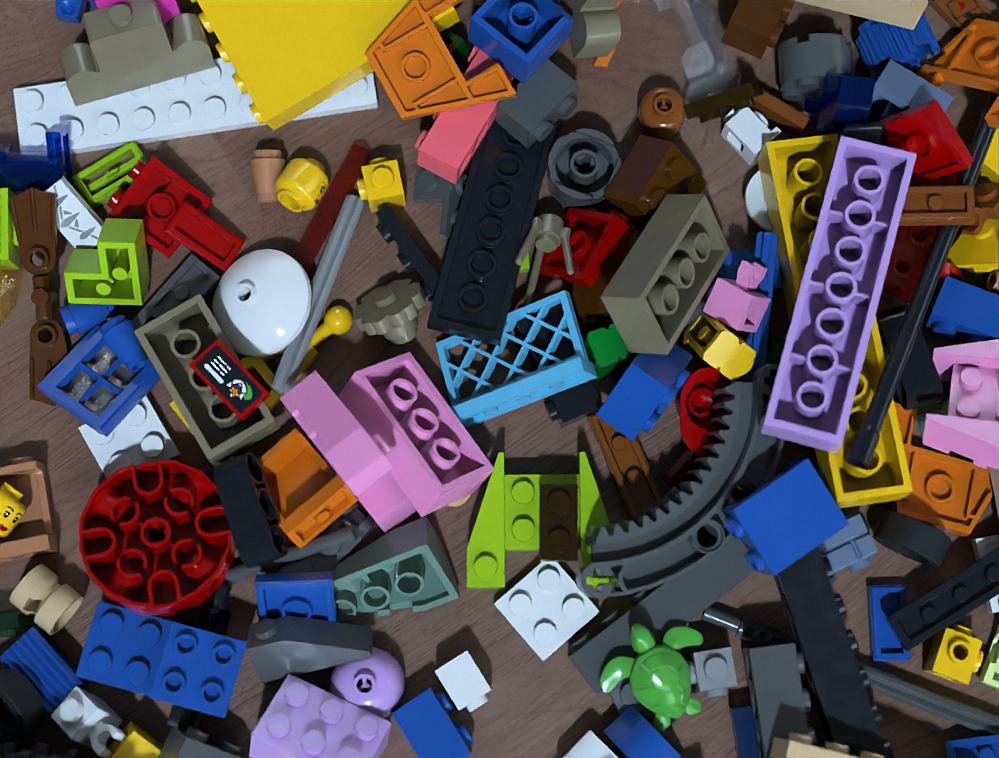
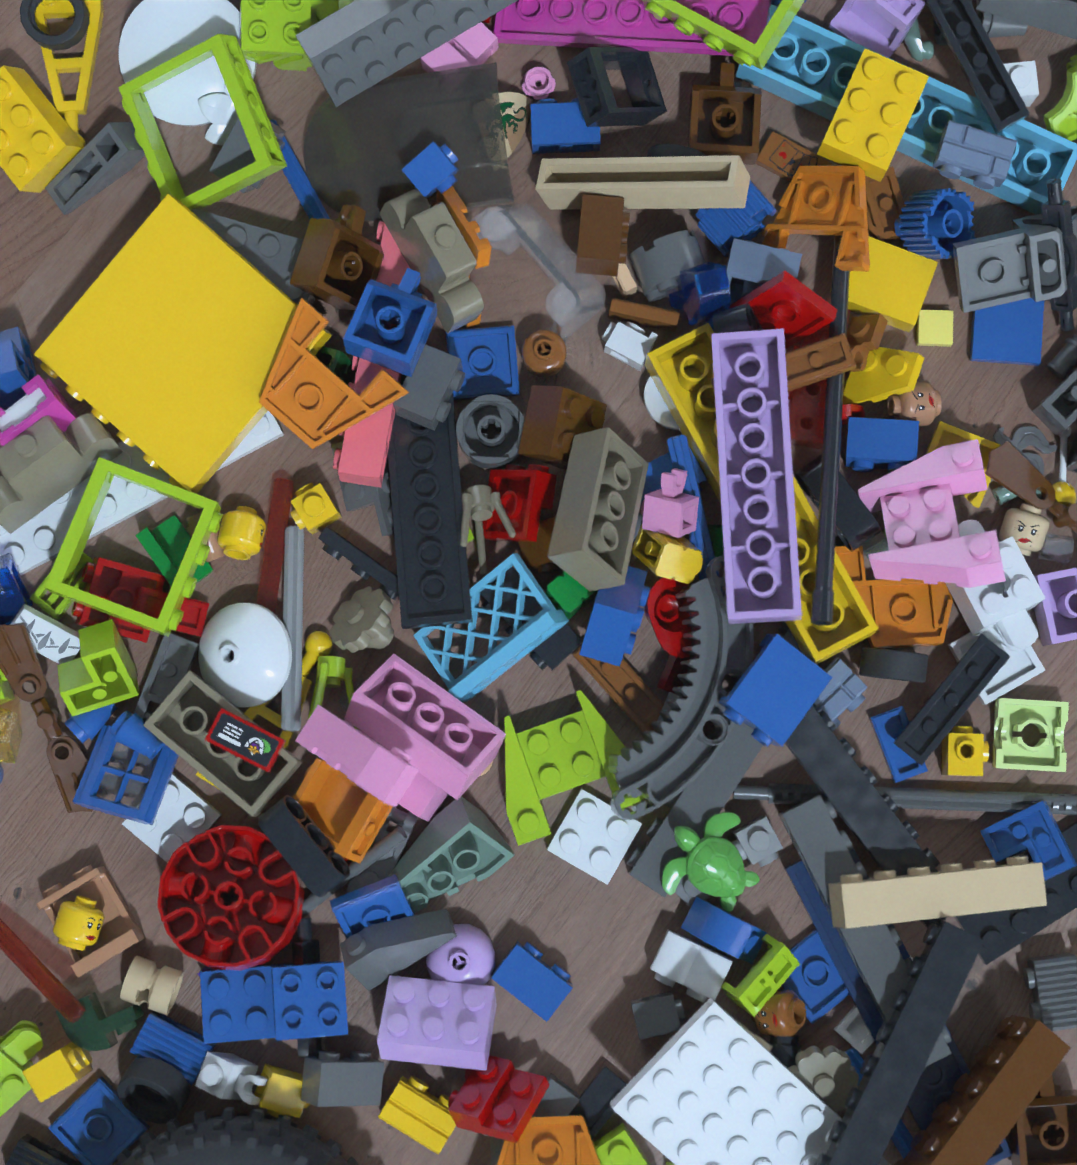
camera: 15 degrees left, 5 degrees up
white brick [435,651,491,712] -> none
dark brown plate [539,484,578,562] -> none
dark brown plate [683,81,764,123] -> none
none -> lime window [44,457,223,637]
none -> green panel [135,516,213,586]
none -> lime plant [308,656,360,730]
none -> blue tile [446,326,520,400]
none -> light nougat tile [612,264,637,299]

